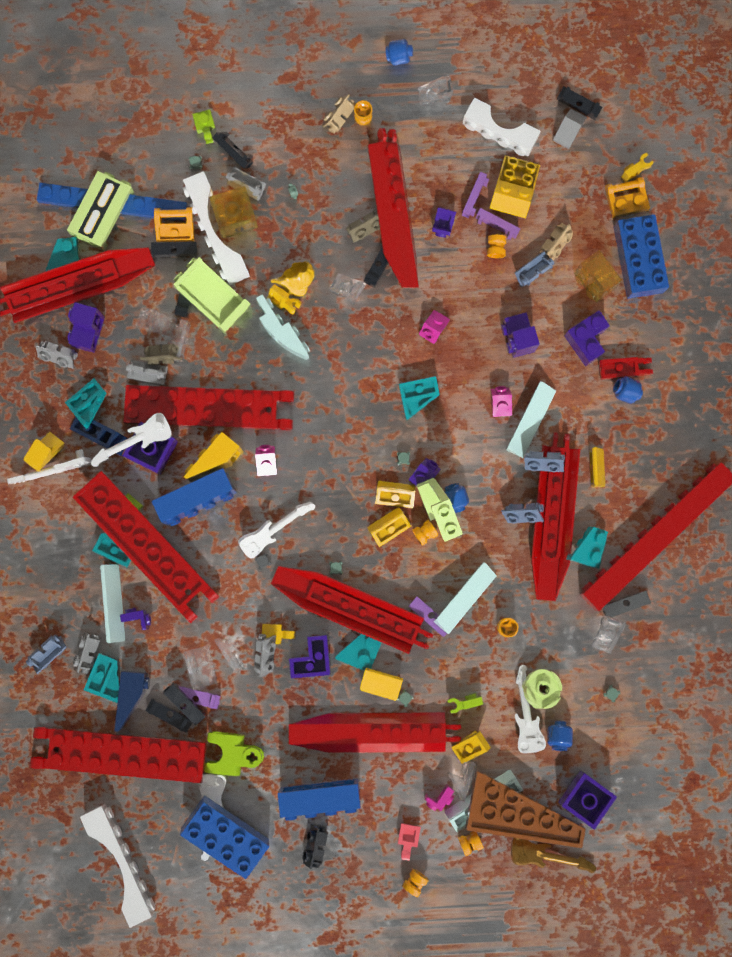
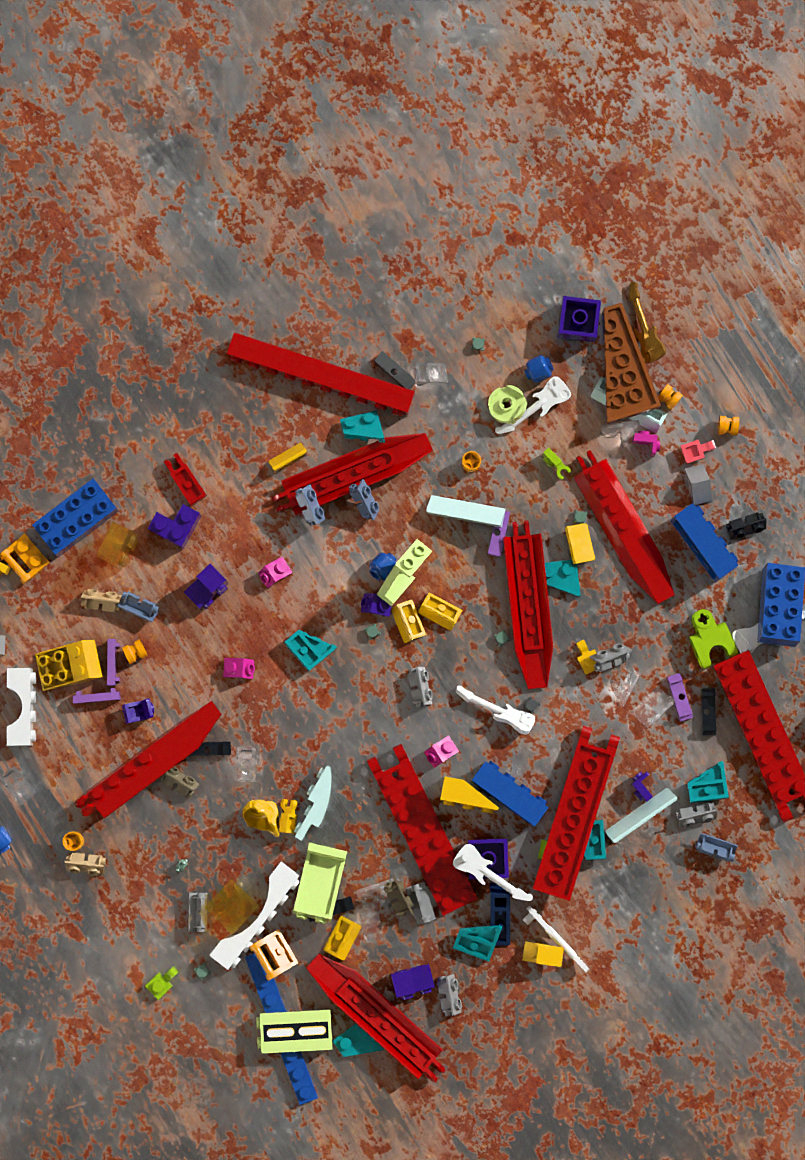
camera: 120 degrees left, 0 degrees up
dark blue slope [115,671,150,732] -> none
black piece [151,241,197,258] -> none
black piece [163,682,206,726] -> none
black piece [213,132,253,169] -> none
dark purple brick [289,635,331,678] -> none
light orange wheel [412,520,439,546] -> none
yellow slope [451,731,491,764] -> none
light aqua slope [506,381,556,458] -> none
blue head [613,376,643,404] -> none
none -> yellow slope [323,915,361,960]
none -> light grey hinge [407,667,433,707]
none -> light grey slope [684,464,712,505]

